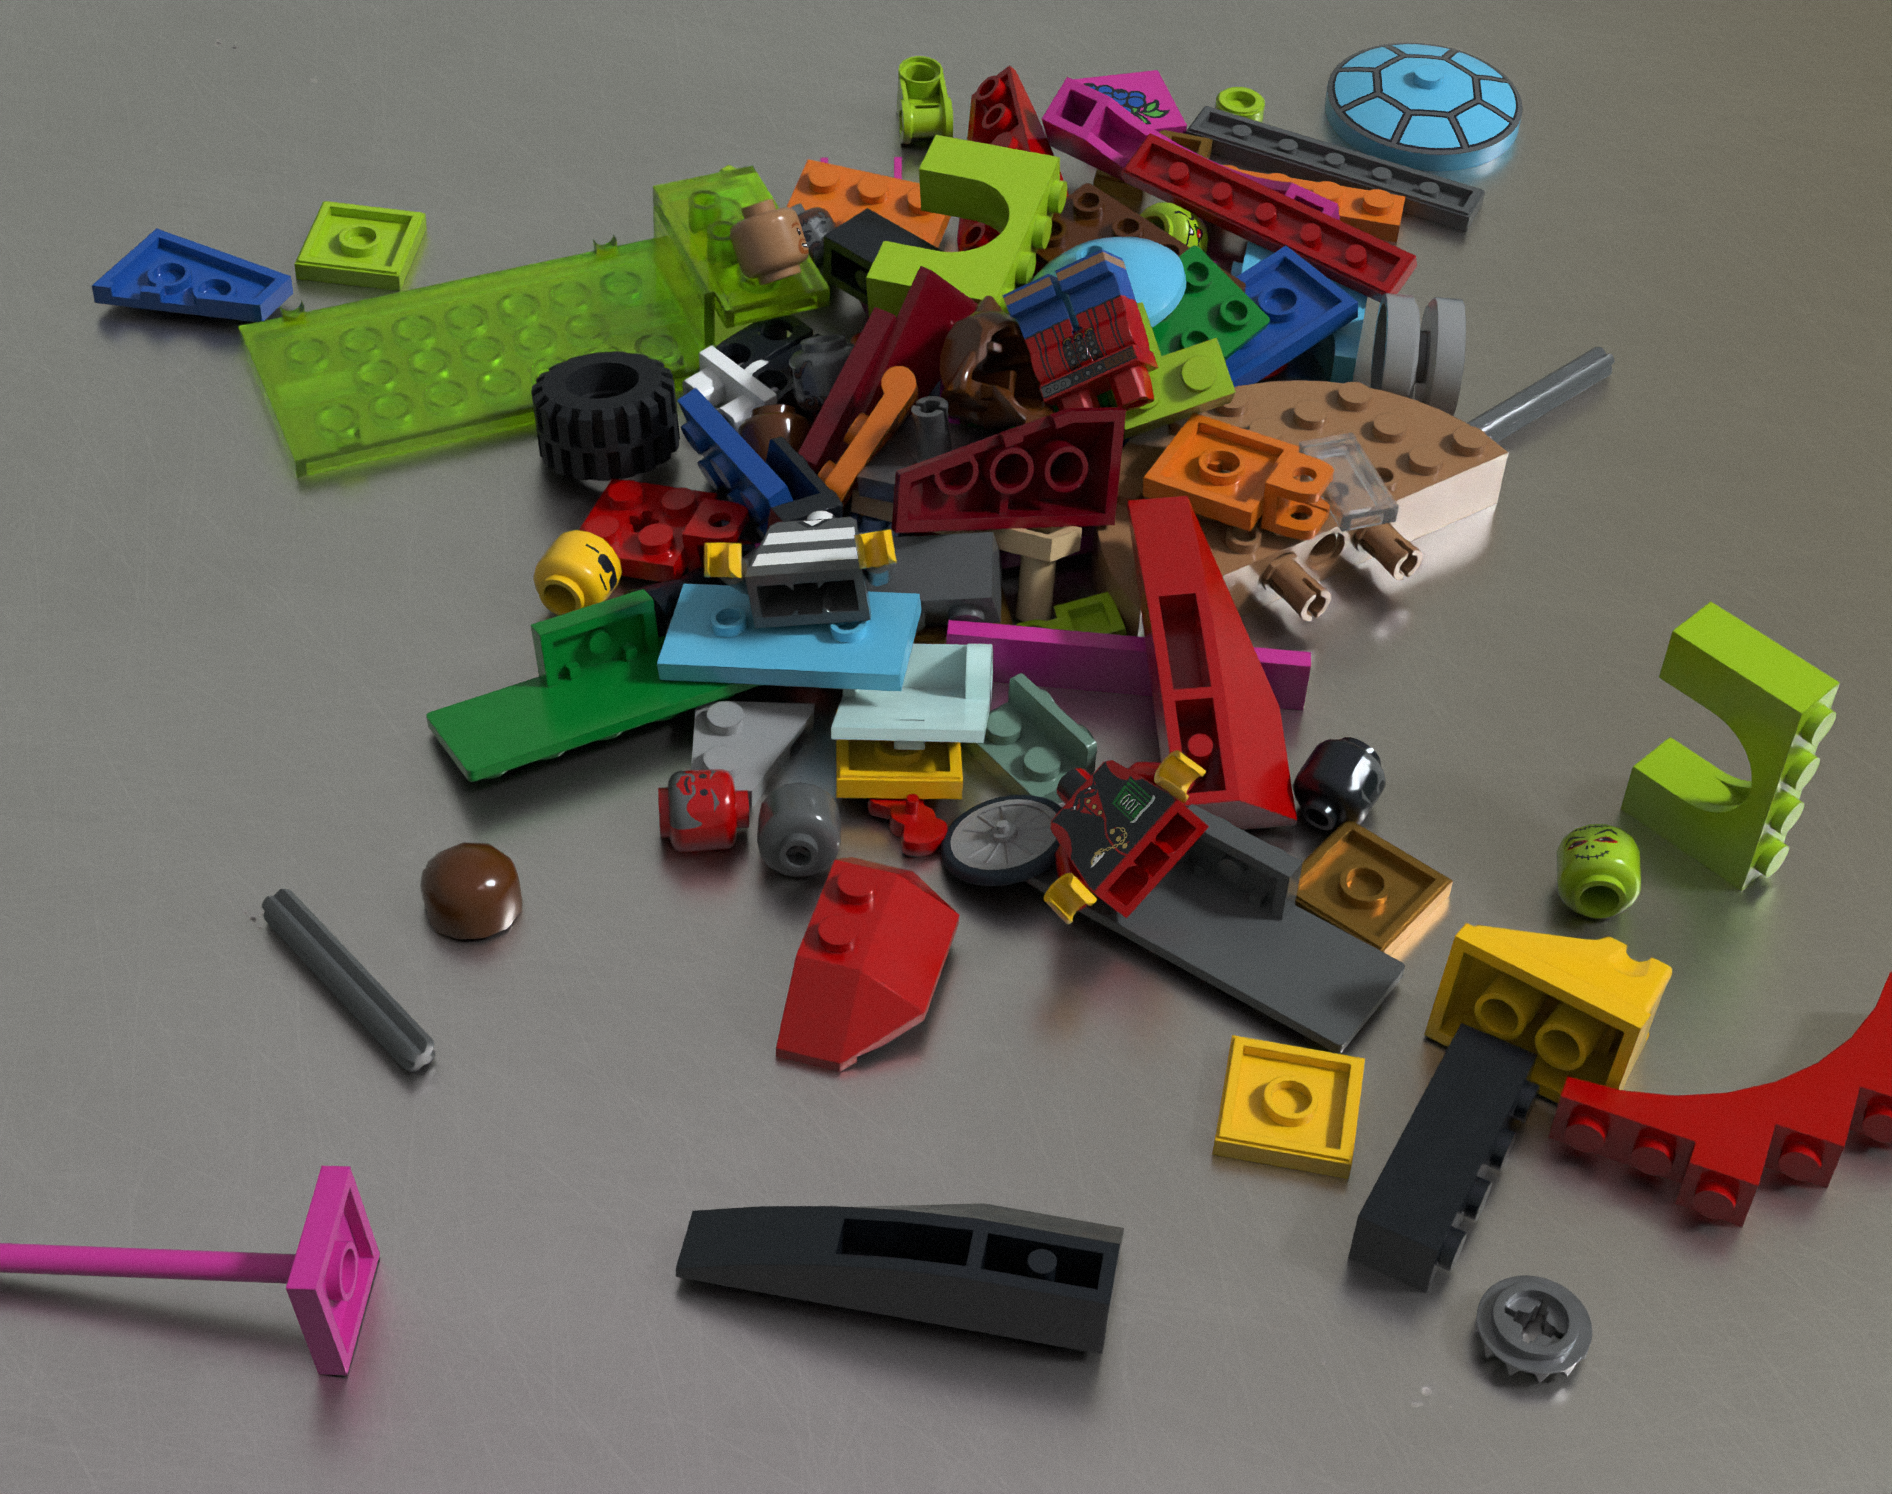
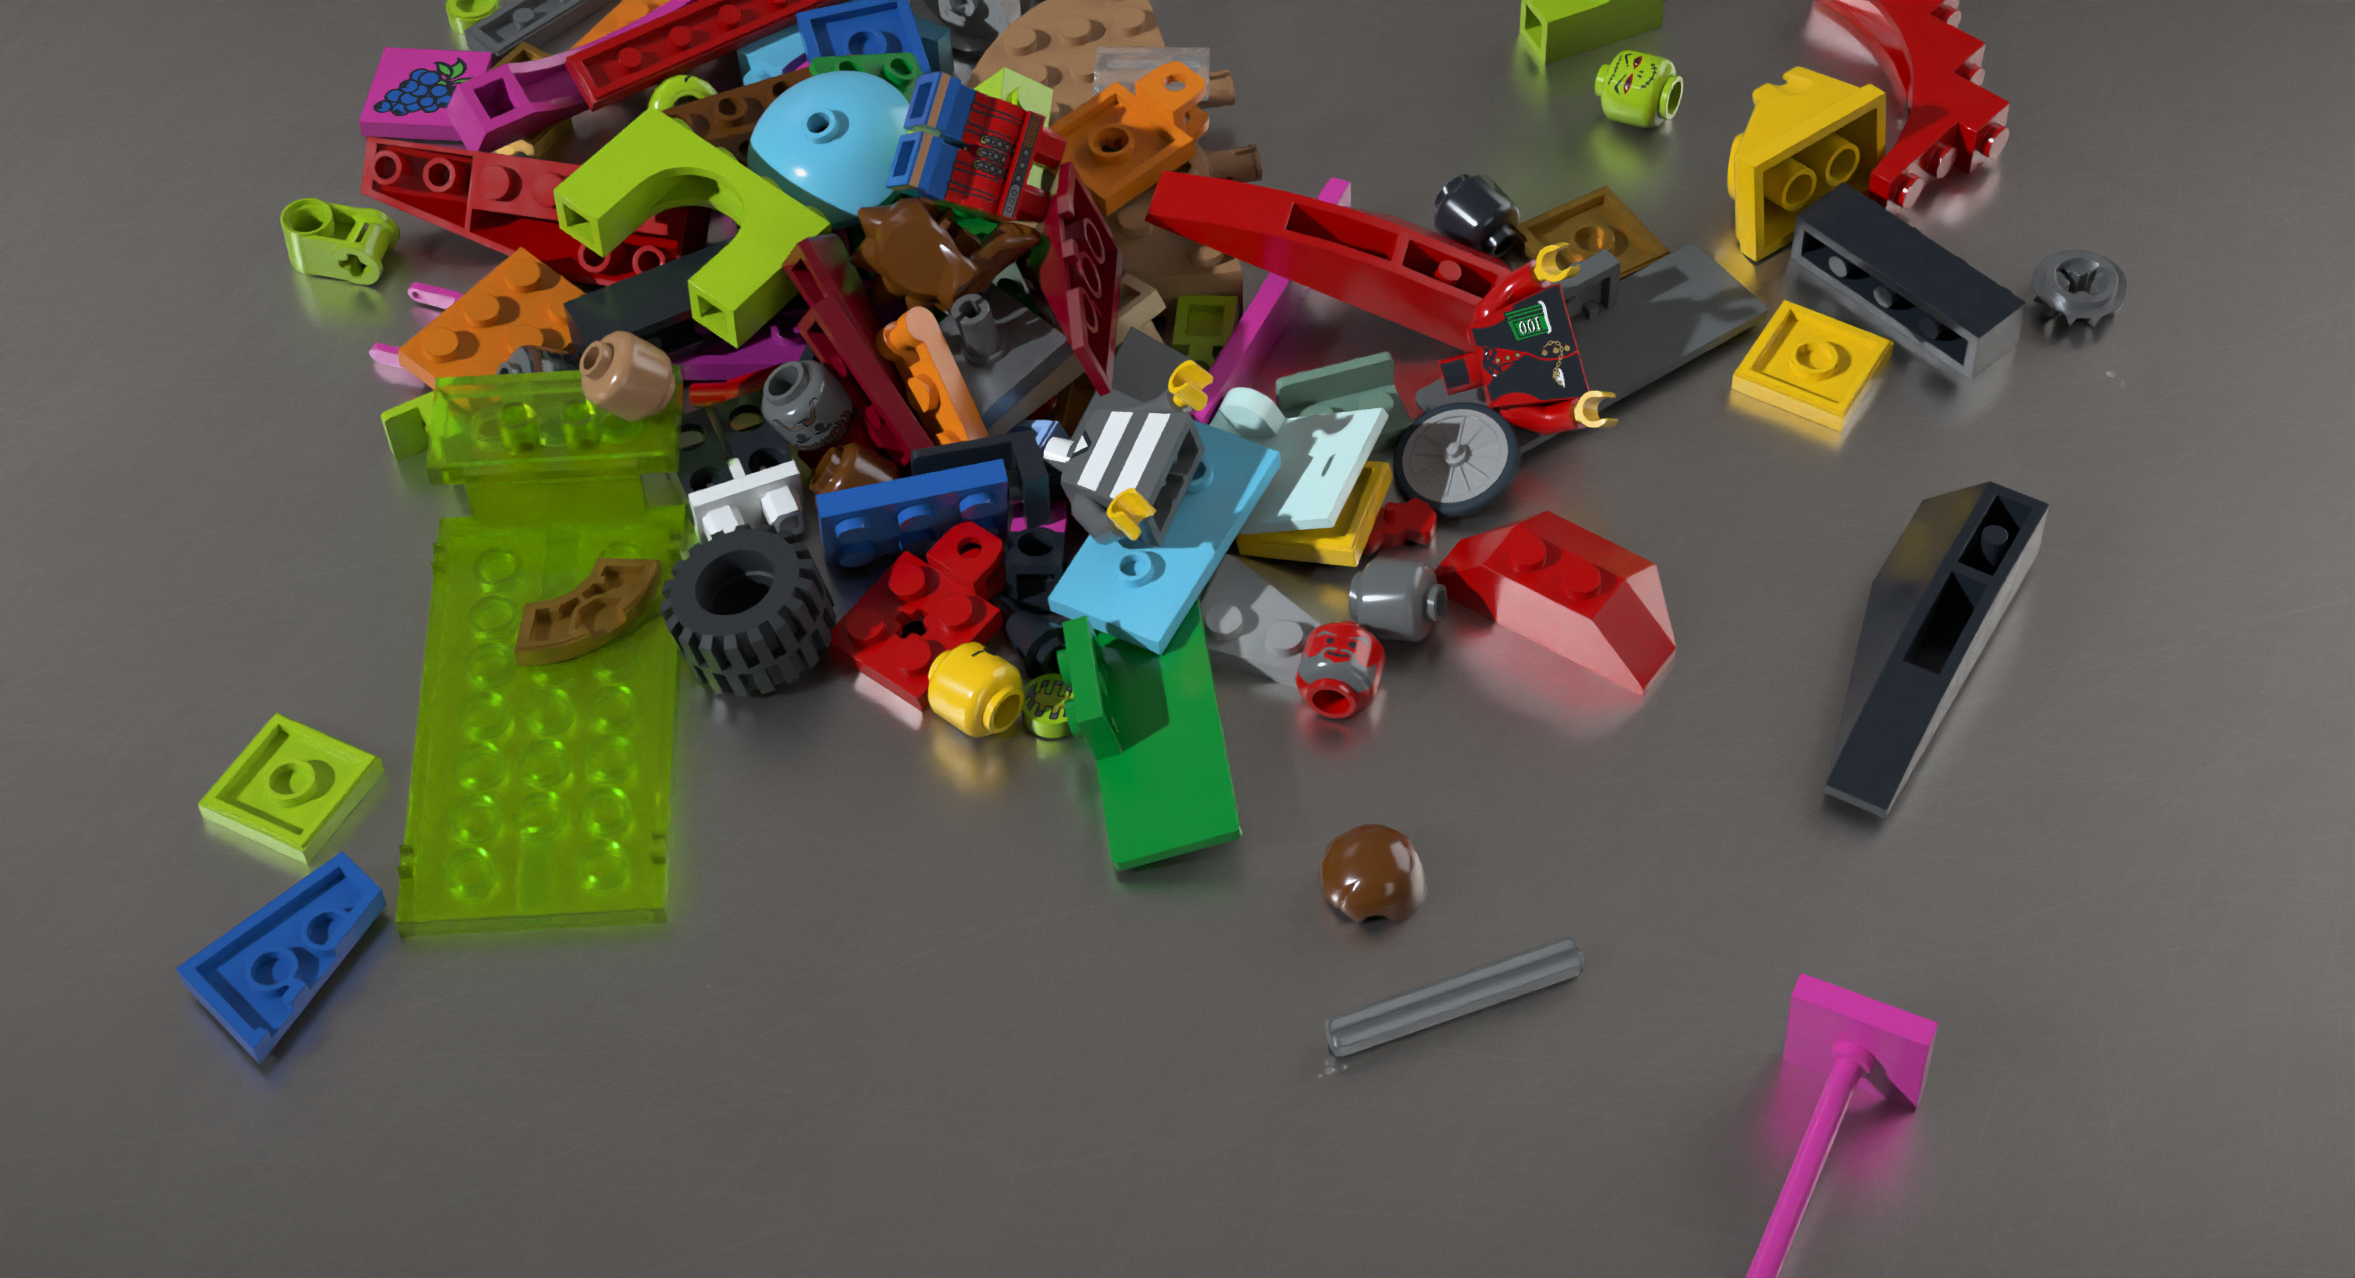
camera: 65 degrees left, 5 degrees up
none -> pearl gold tile [514,558,663,666]

